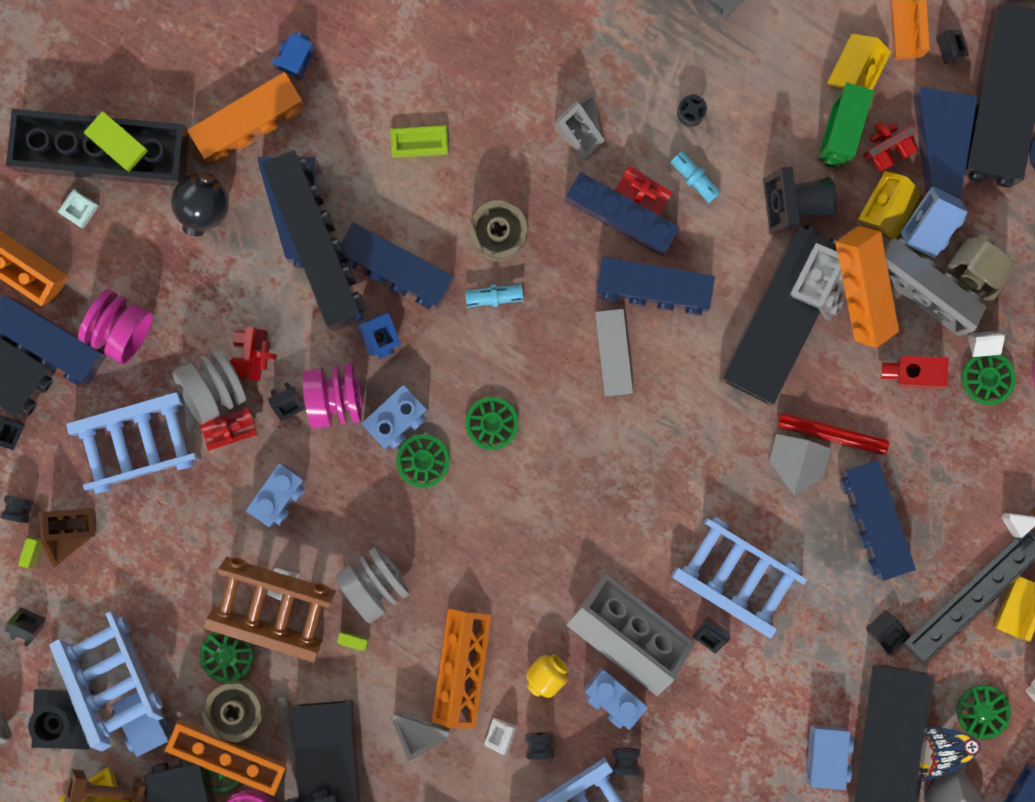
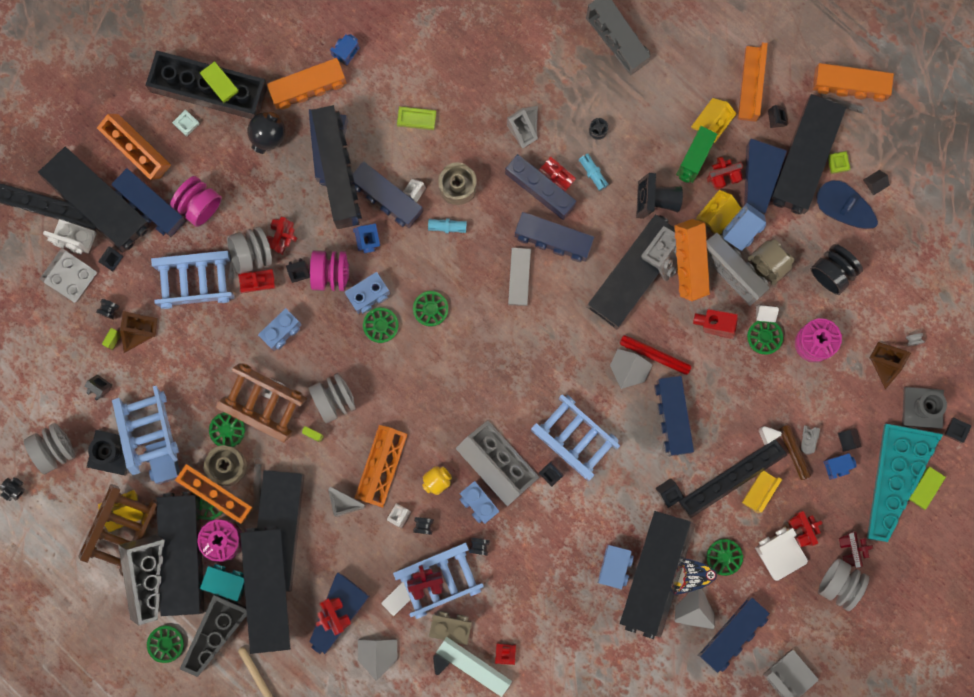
camera: 10 degrees right, 5 degrees down
none -> white slope [403,179,426,203]

